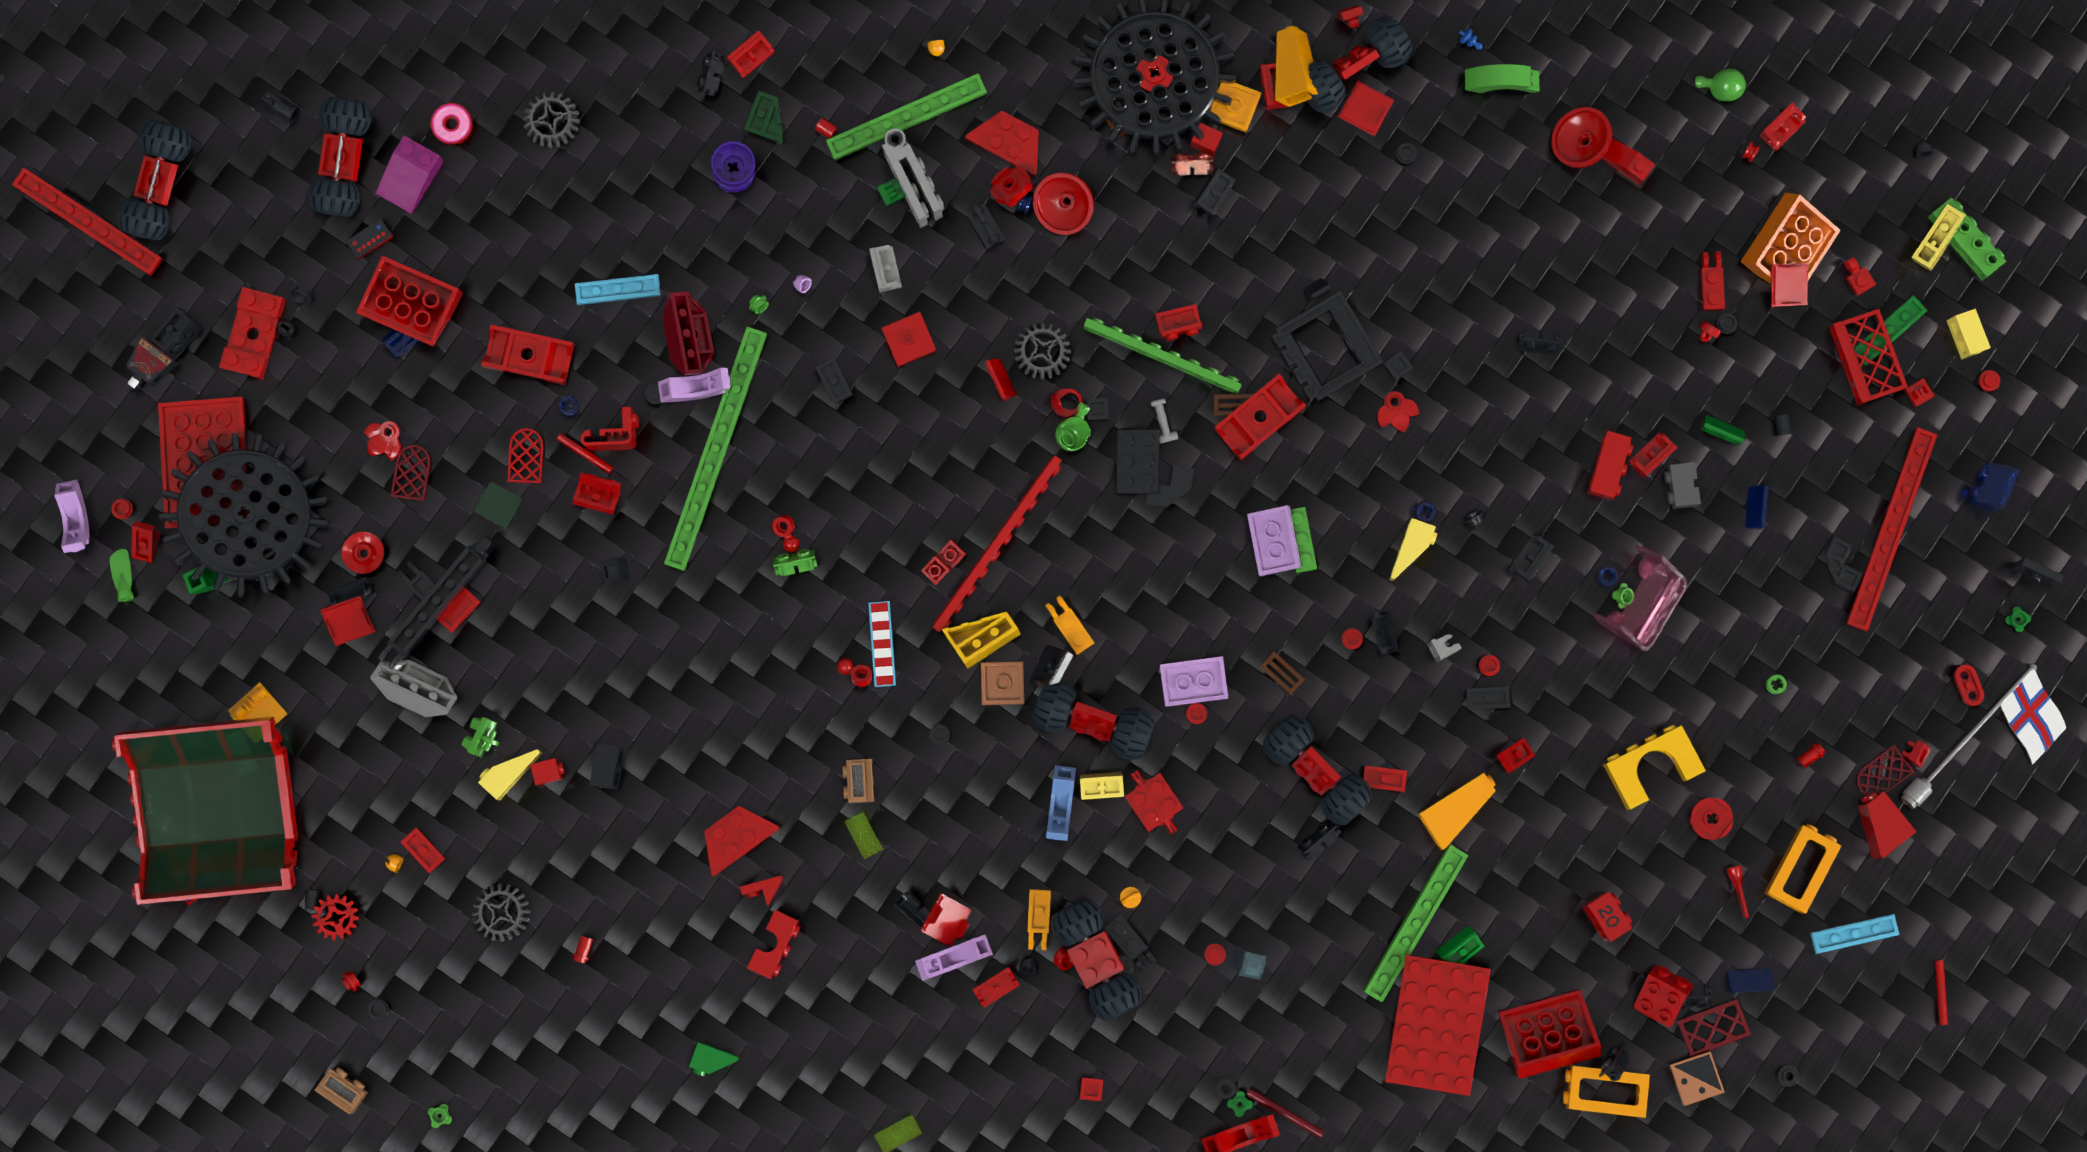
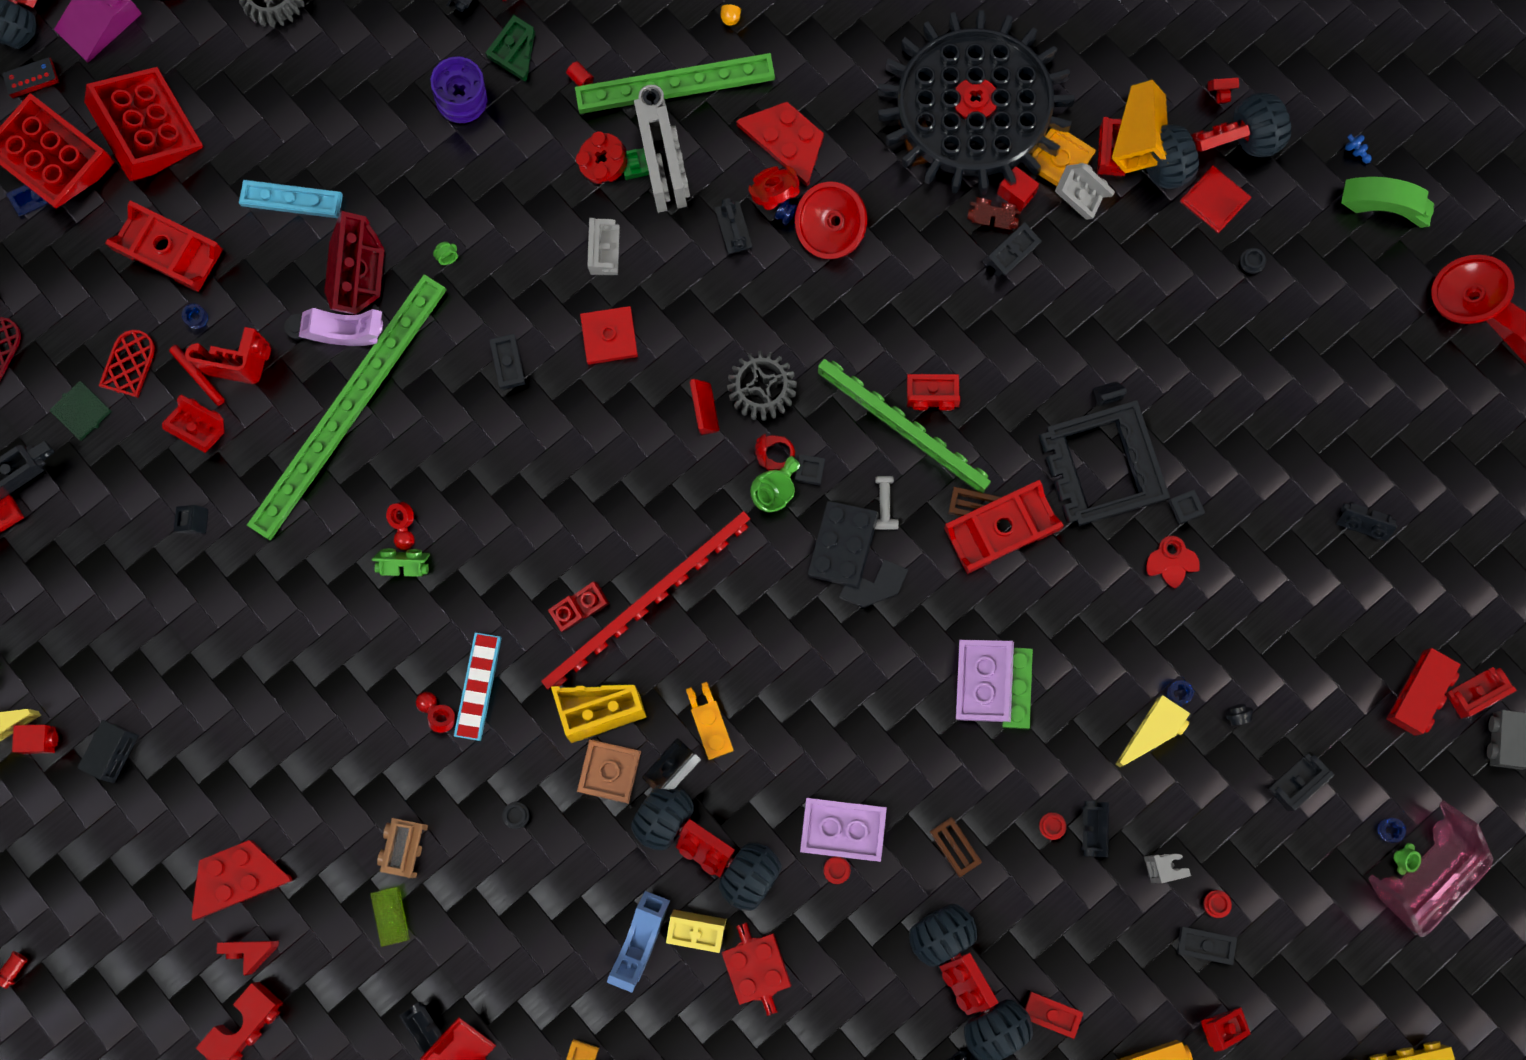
camera: 20 degrees right, 5 degrees down
lavender hinge [793,275,812,293] -> none
none -> red slope [84,67,203,181]
none -> red plate [576,132,627,184]
none -> light grey bracket [1055,163,1115,219]

